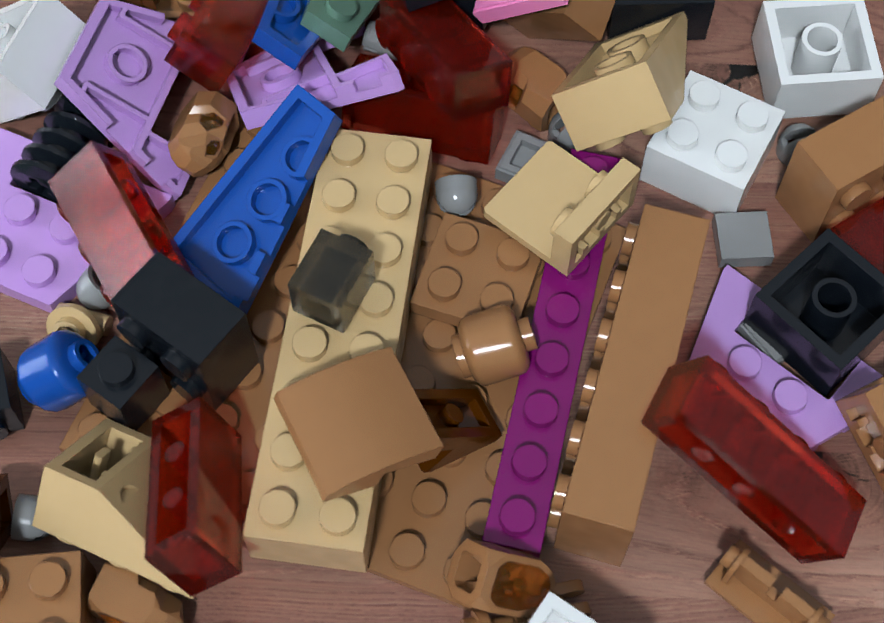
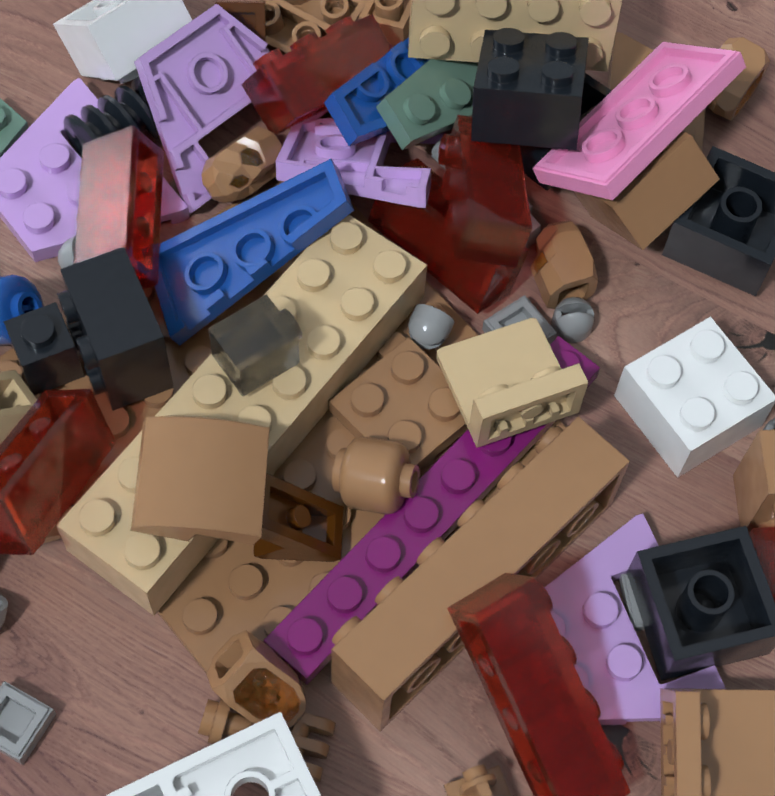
camera: 25 degrees right, 0 degrees up
tan plate [46,302,113,346] -> none
tan slope [551,11,688,151] -> none
light grey tile [712,211,774,268] -> none

